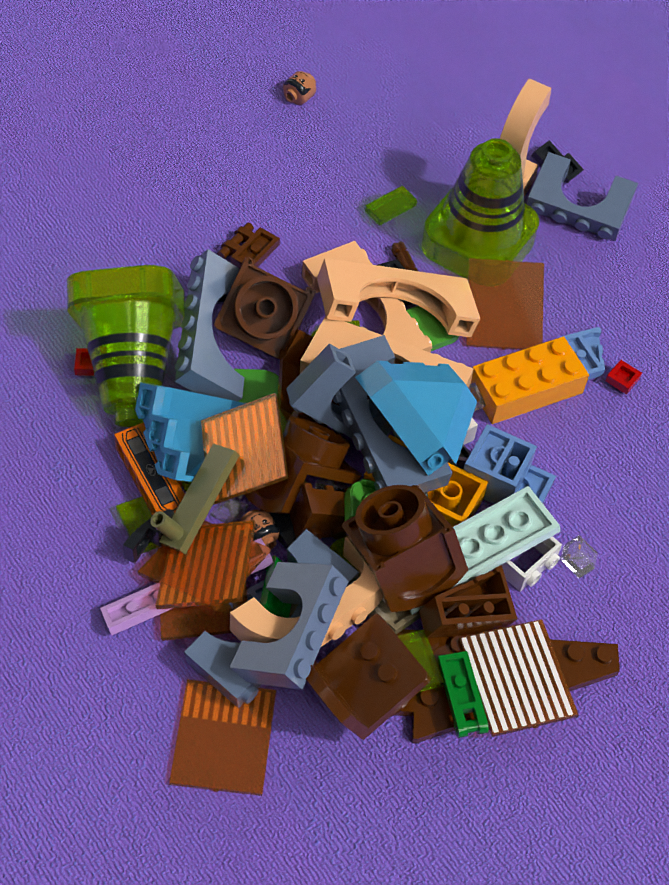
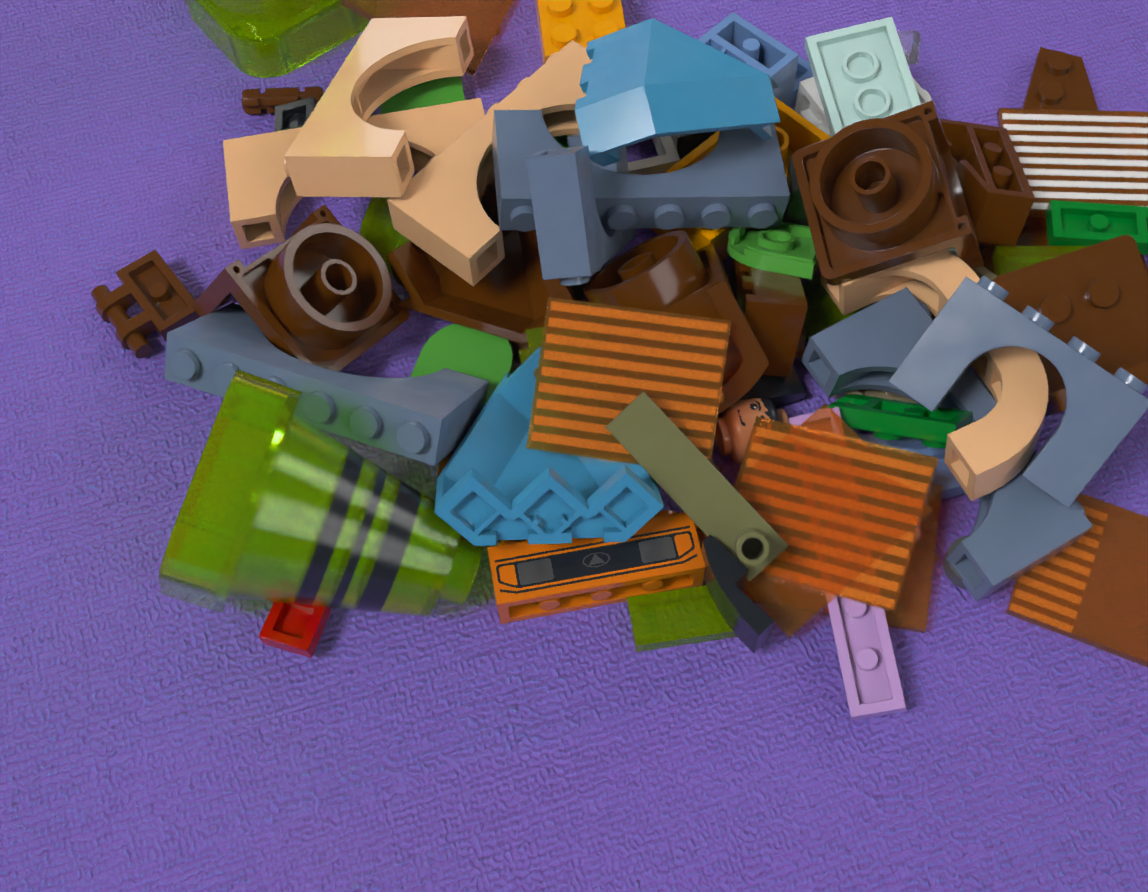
camera: 65 degrees left, 5 degrees up
clear neon green tile [365,185,417,225] -> none

